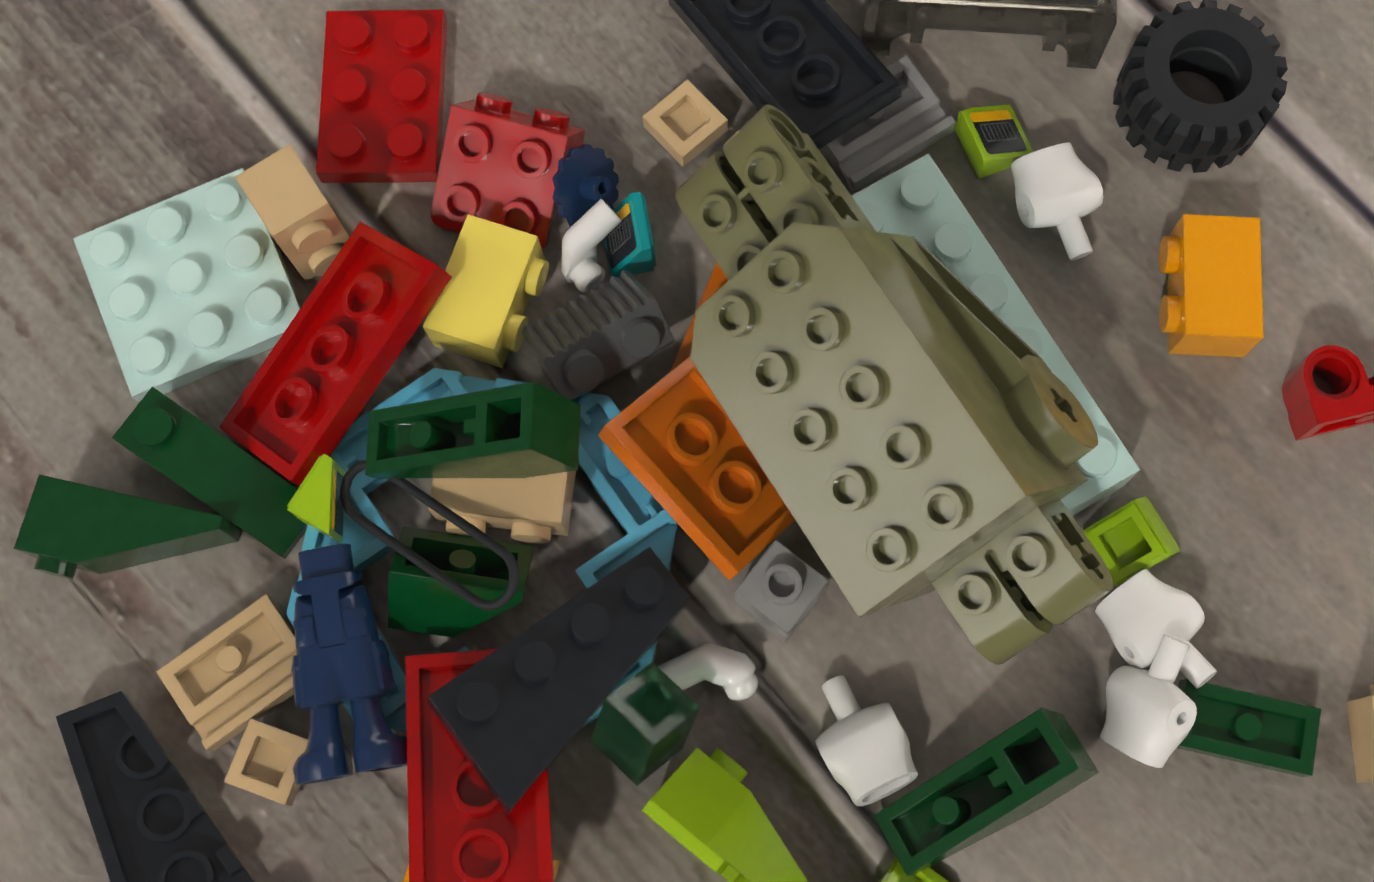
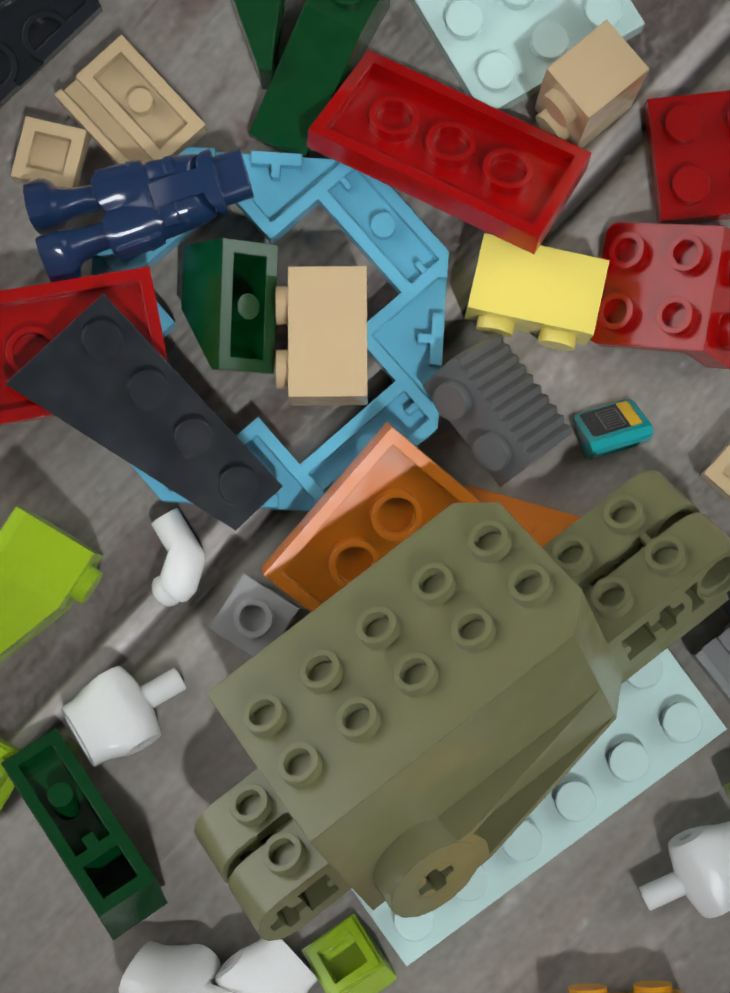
camera: 80 degrees right, 10 degrees up
lime slope [287,454,346,544] -> none
black piece [340,460,519,611] -> none
dark green slope [365,381,581,478] -> none
dark blue piece [552,144,619,227] -> none
white arm [561,199,622,292] -> none
clear green brick [590,662,700,786] -> none

